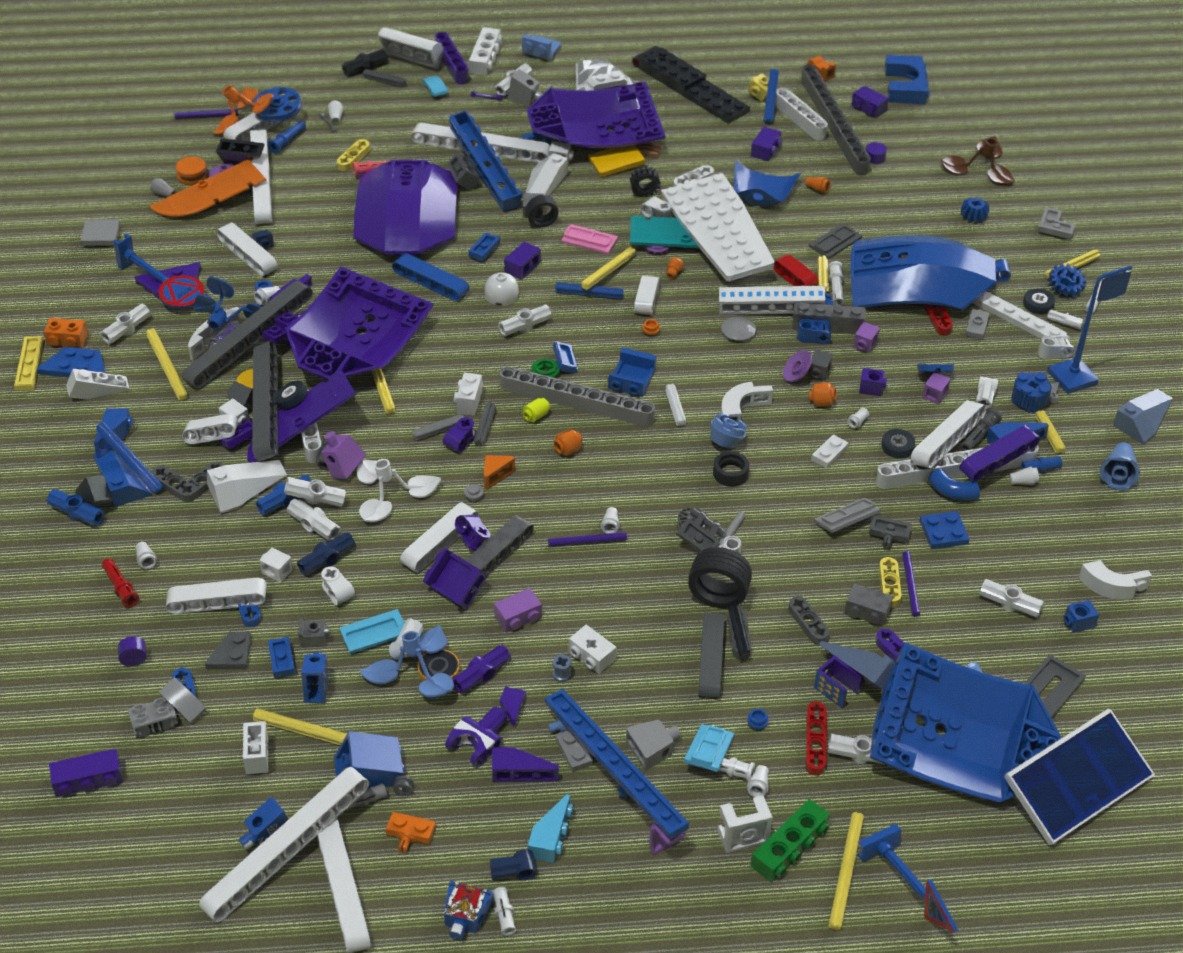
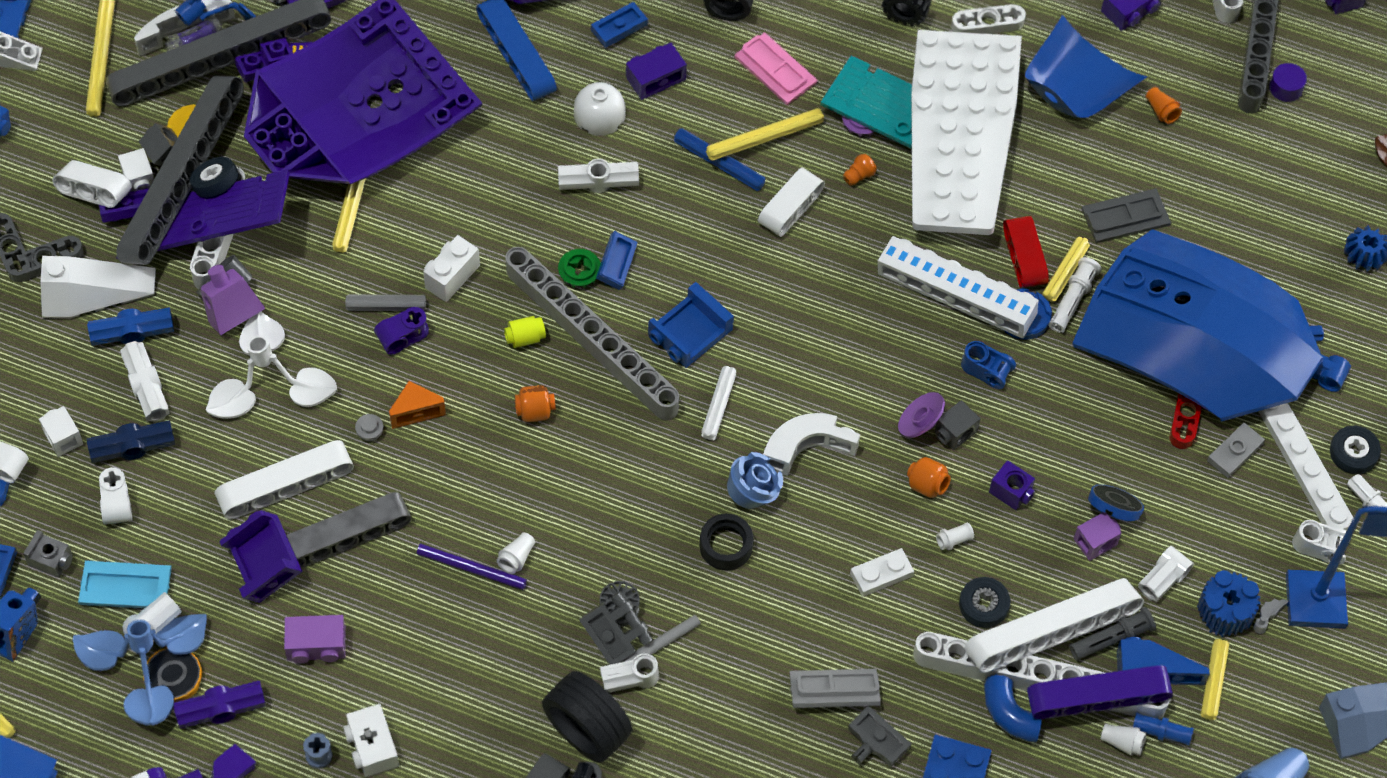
camera: 25 degrees right, 15 degrees up
white piece [284,477,346,507] -> none
dark purple piece [455,515,490,551] -> none
dark grey axle [474,402,496,446] -> none
white piece [640,196,672,218] -> none
orange plate [642,319,660,335] -> none
light grey dish [721,317,756,343] -> none
flat silver brick [792,302,865,334] -> none
medium lavender brick [853,322,880,353] -> none

